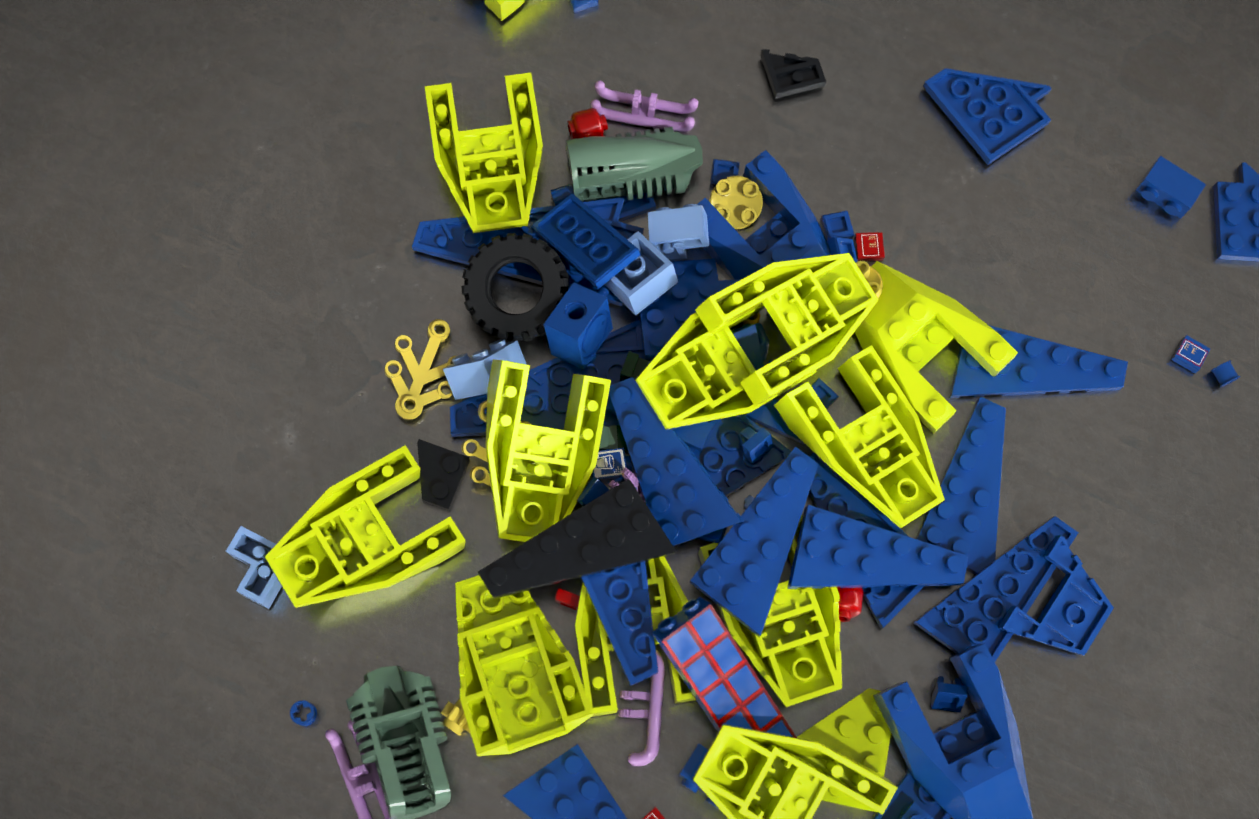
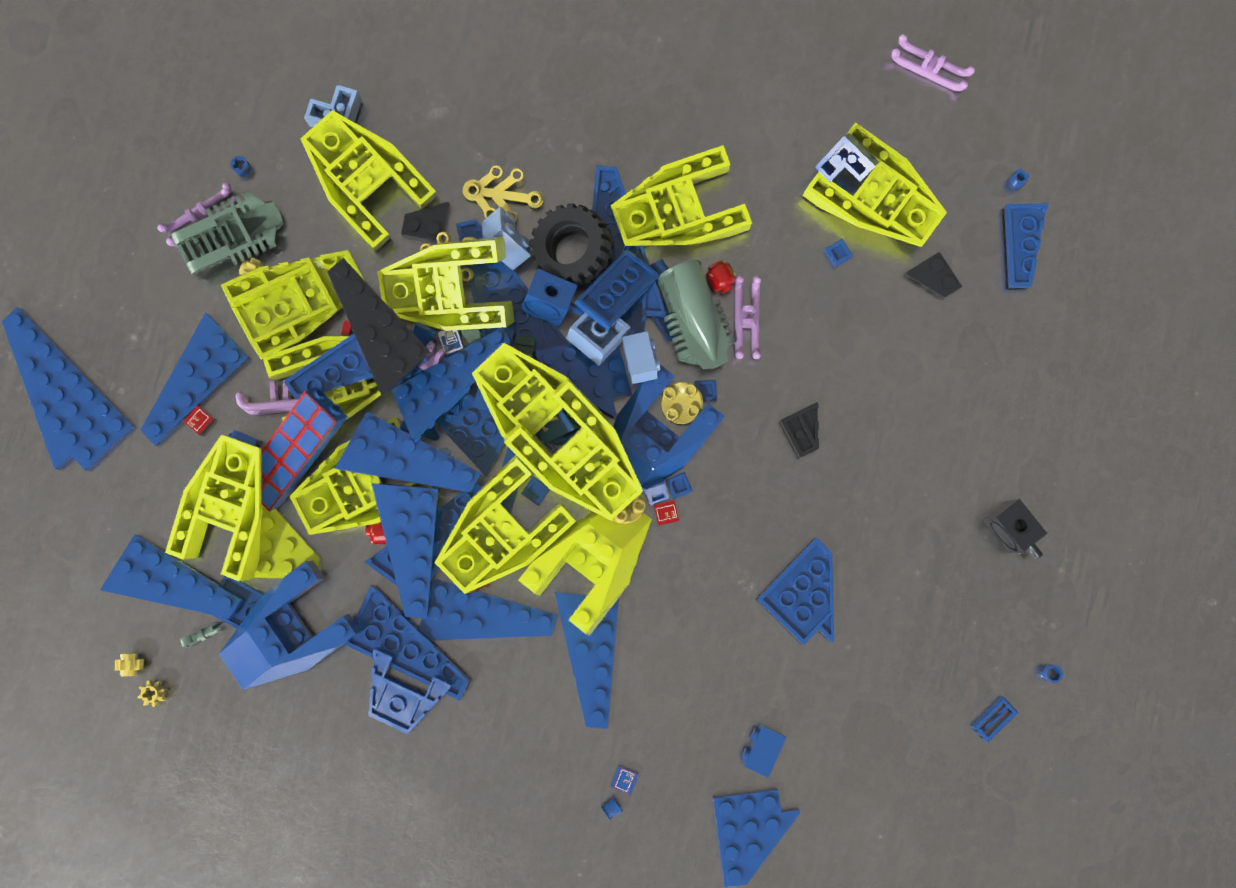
camera: 85 degrees right, 10 degrees up
blue tile [739,426,773,465] -> none
blue tile [931,676,967,713] -> none

